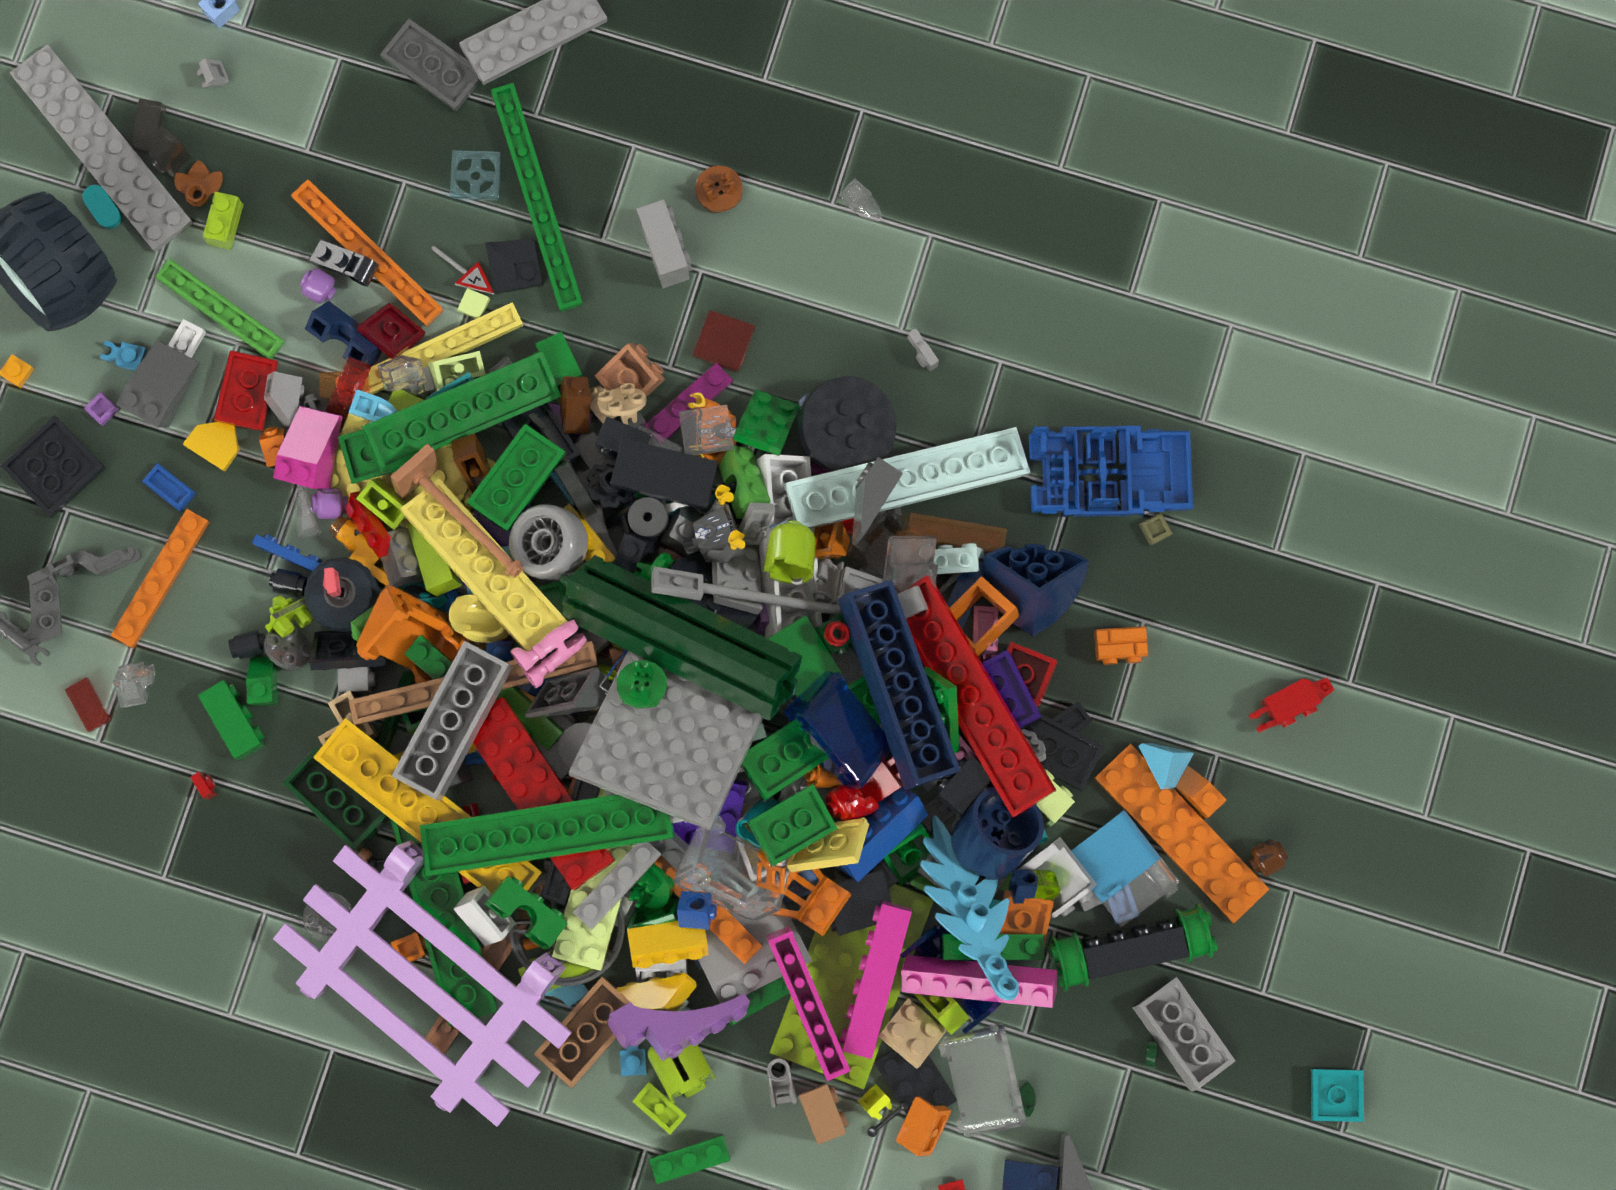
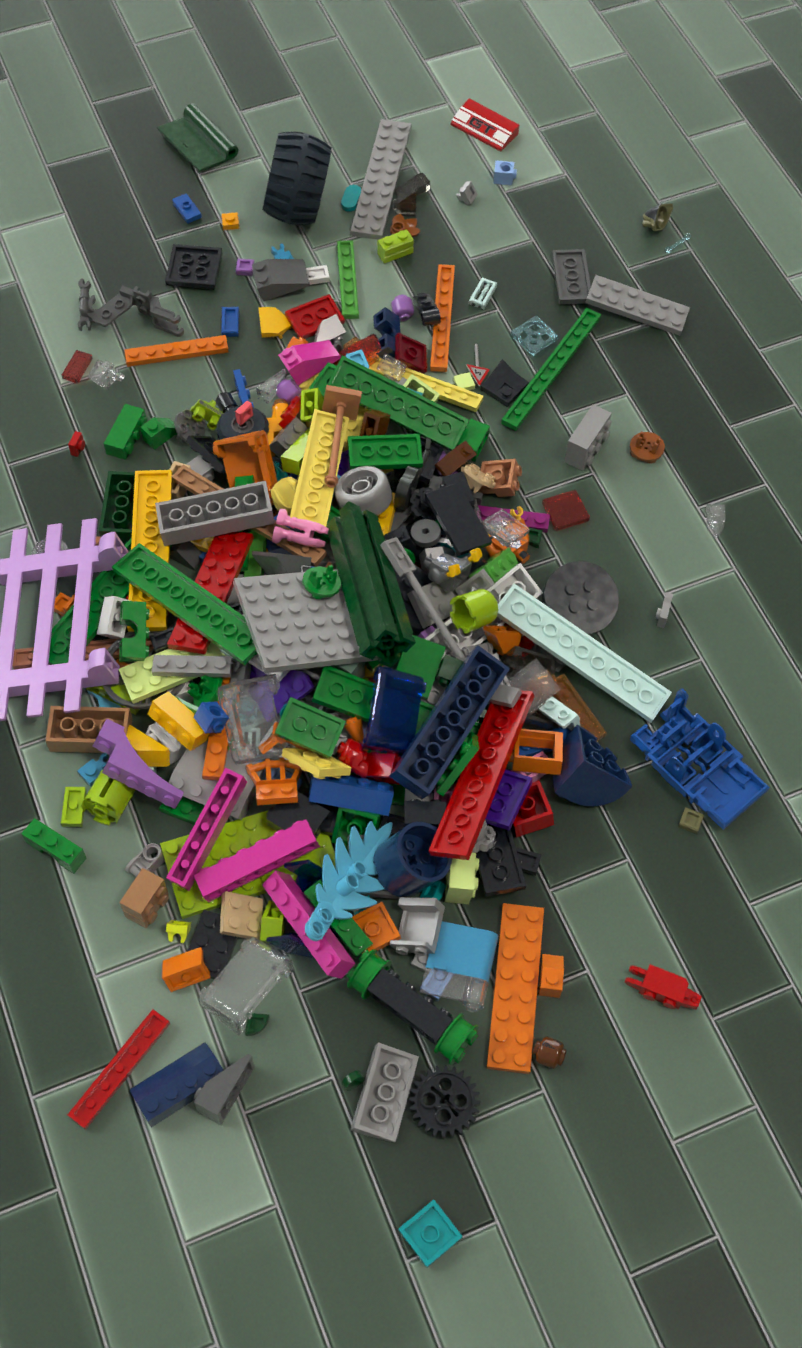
camera: 50 degrees right, 20 degrees down
black brick [228,630,265,659] -> none
green plate [733,390,801,456] -> none
red plate [824,621,849,647] -> none
dark grey slope [852,457,903,546] -> none
black hinge [867,1101,909,1137] -> none
leg [1009,870,1061,904] -> none
orange brick [1094,626,1148,665] -> none
medium azure slope [1139,743,1194,789] -> none
none -> black gear [409,1065,481,1139]
none -> light aqua tile [469,278,497,309]
none -> dark green tile [527,527,543,549]

